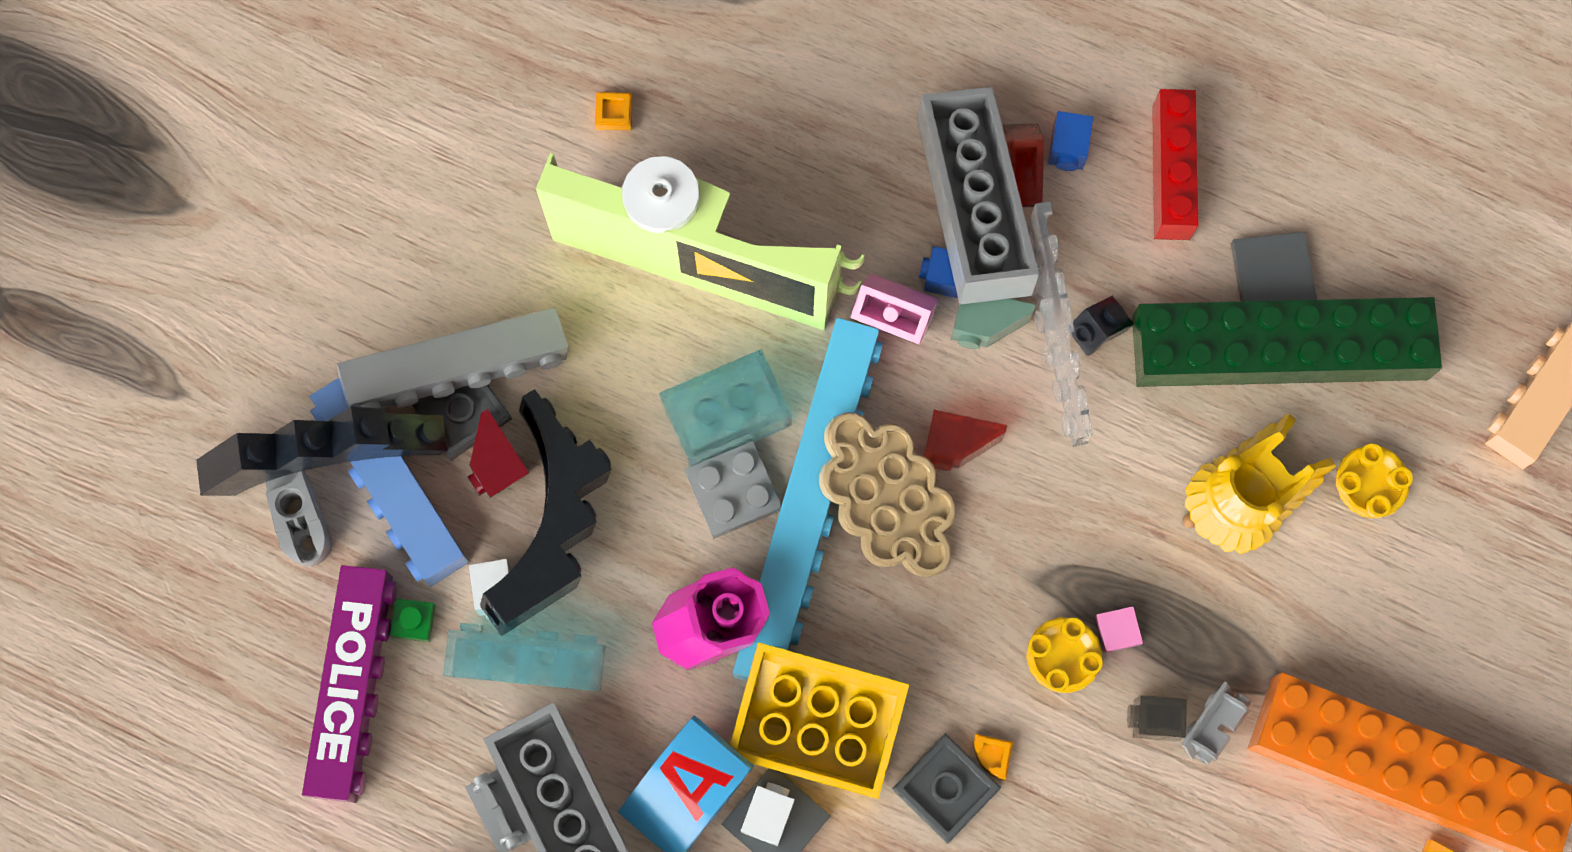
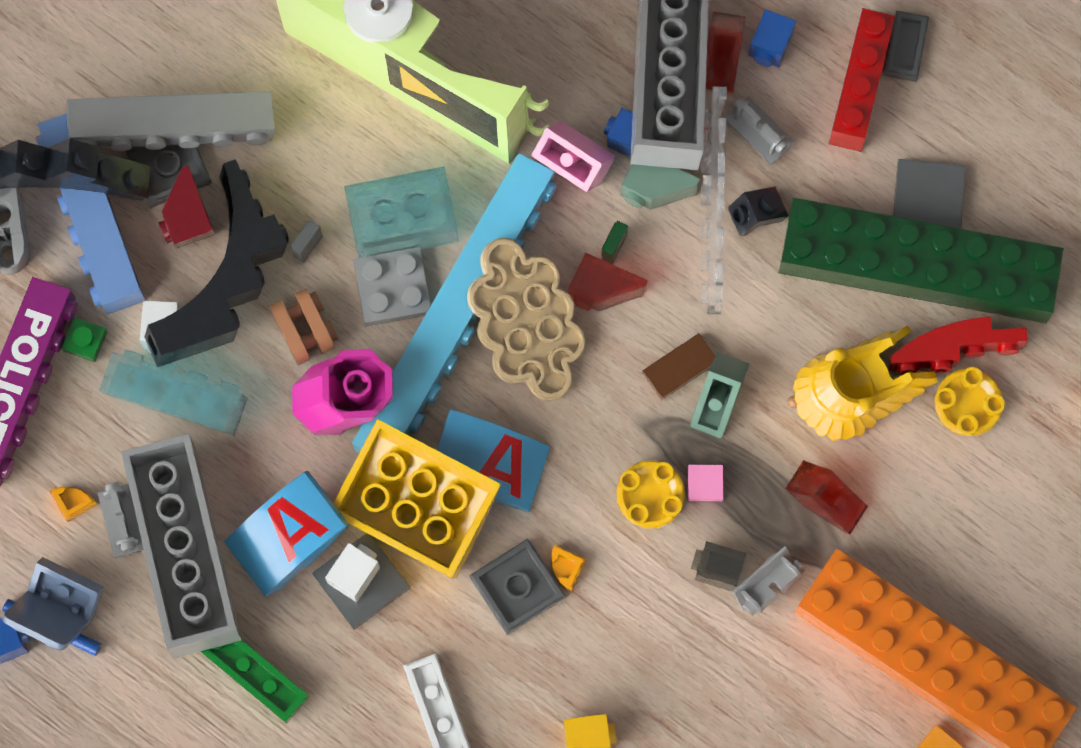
camera: 15 degrees right, 0 degrees up
none -> light orange tile [49,486,98,522]
none -> nougat brick [269,288,338,365]
none -> dark grey tile [291,220,323,263]
none -> dark azure slope [437,409,550,512]
none -> dark green tile [601,220,628,264]
none -> reddish brown tile [642,333,715,400]
none -> sand green slope [689,352,750,439]
none -> light grey hinge [724,96,795,165]
none -> clear red slope [785,460,868,535]
none -> dark grey tile [884,10,929,82]
none -> red slope [887,316,1028,375]

